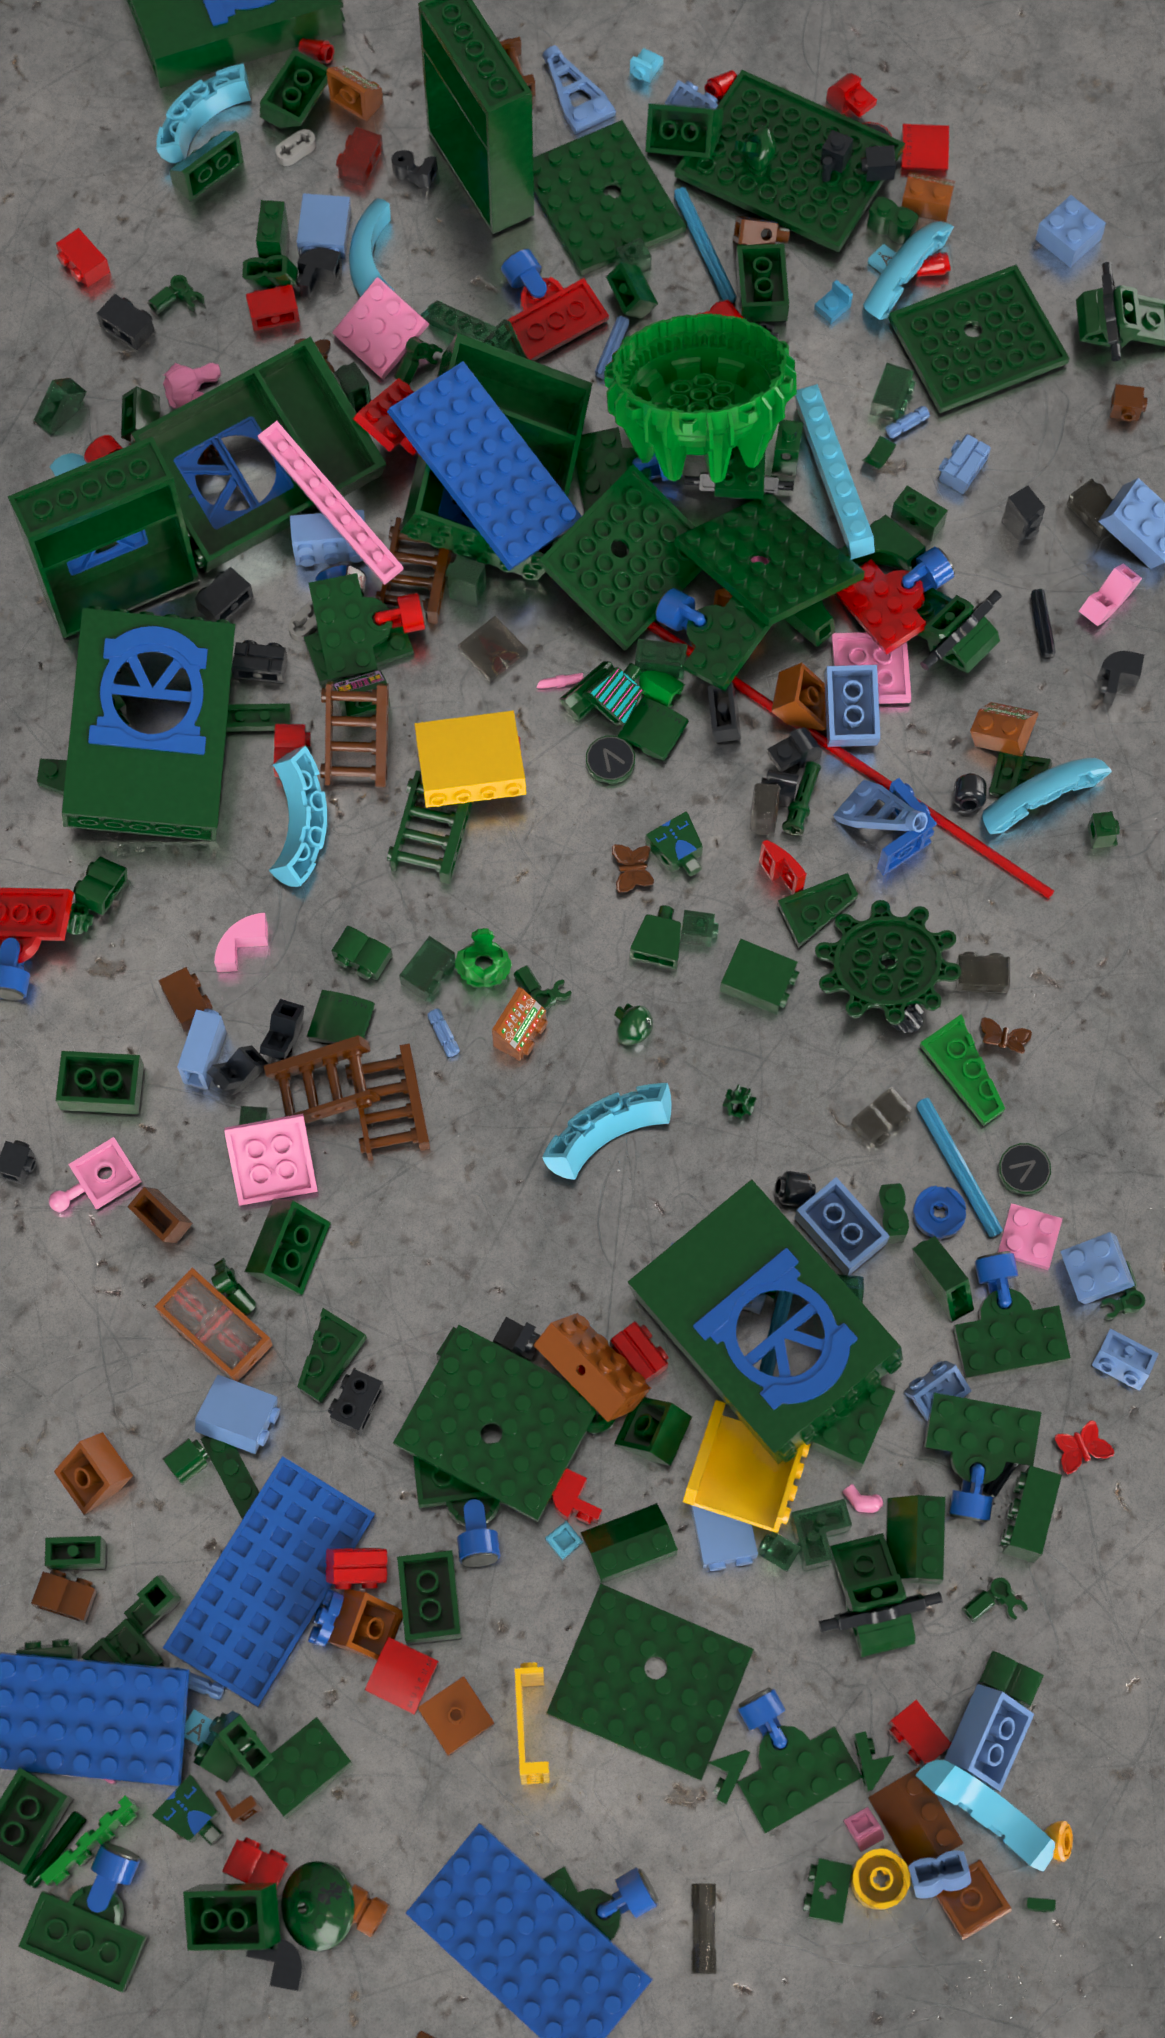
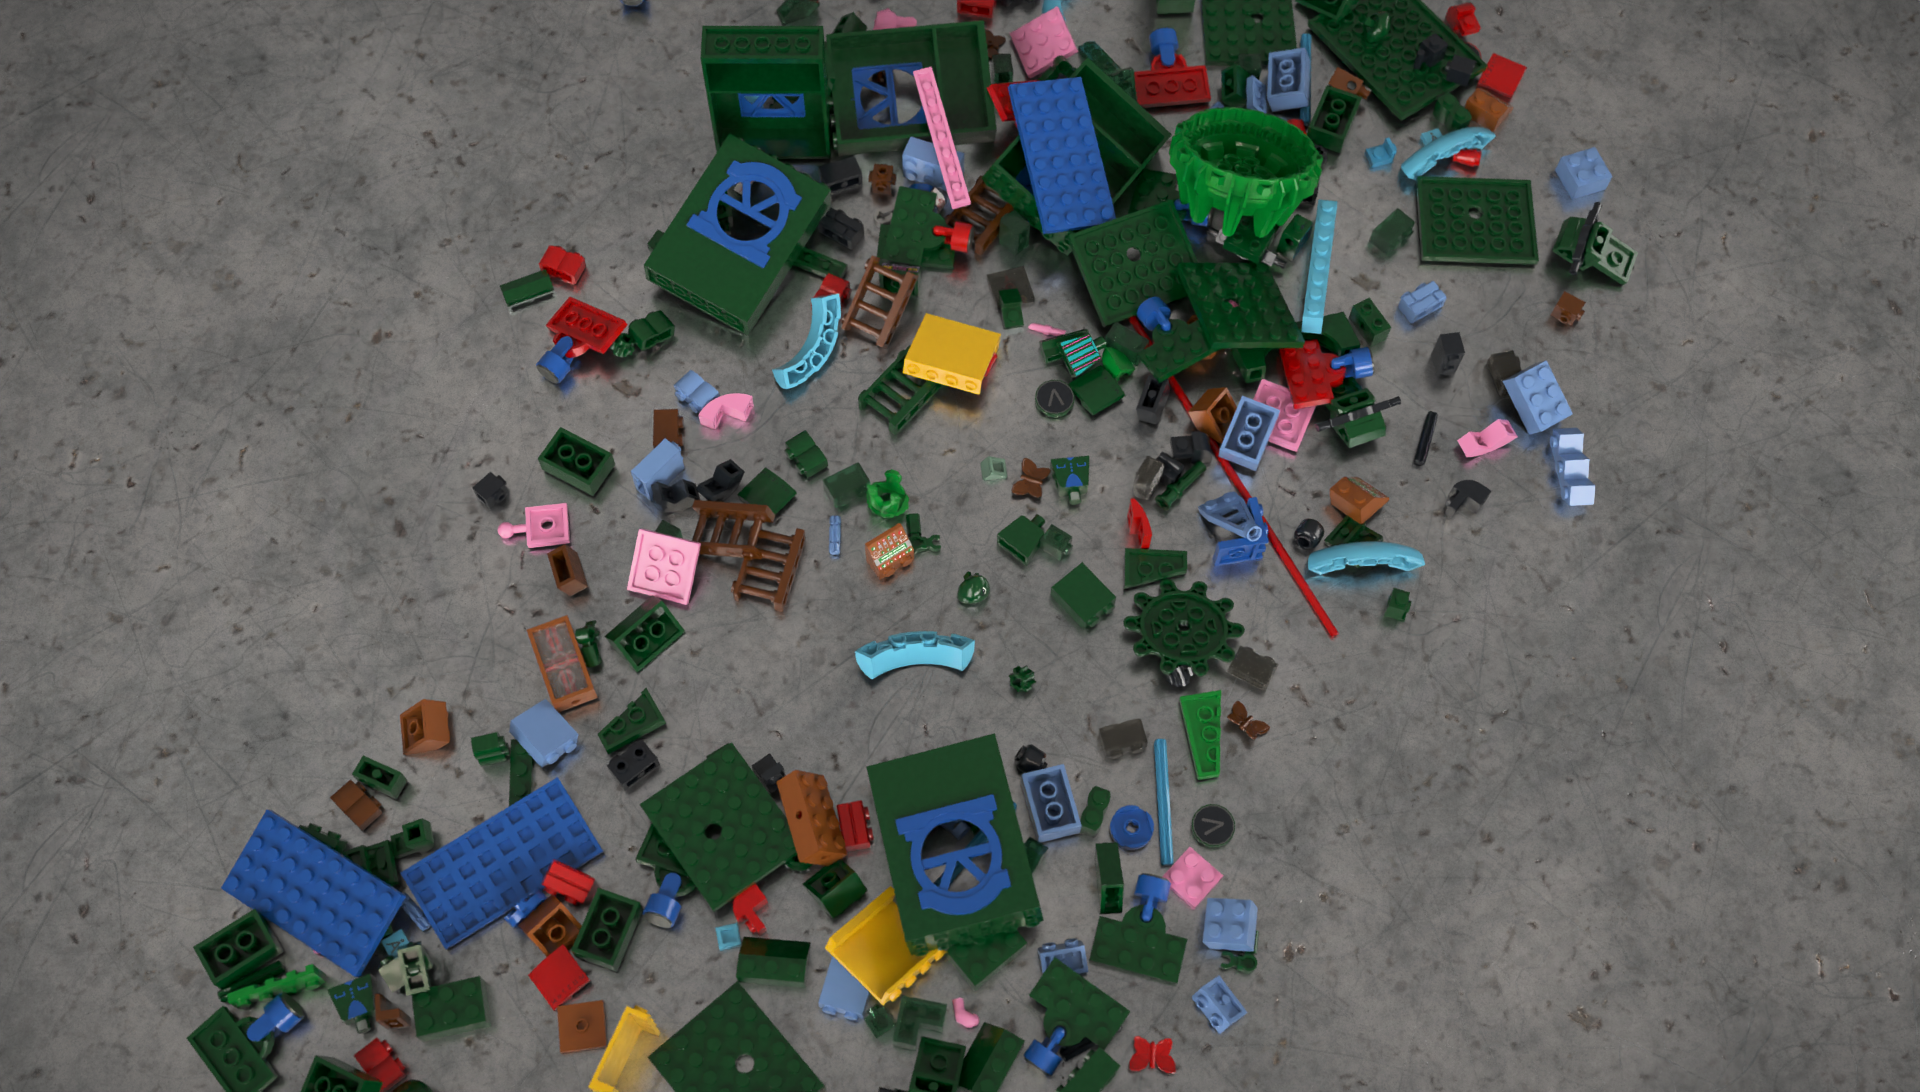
camera: 25 degrees right, 5 degrees down
dark green sticker [862,436,896,470] -> none
medium blue axle [885,406,930,438] -> none
none -> medium blue brick [674,370,720,413]
none -> reddish brown brick [869,164,897,195]
none -> sand green slope [980,456,1008,480]
none -> dark green slope [998,288,1024,329]
none -> medium blue bracket [1246,75,1267,114]
none -> medium blue brick [1267,47,1310,112]

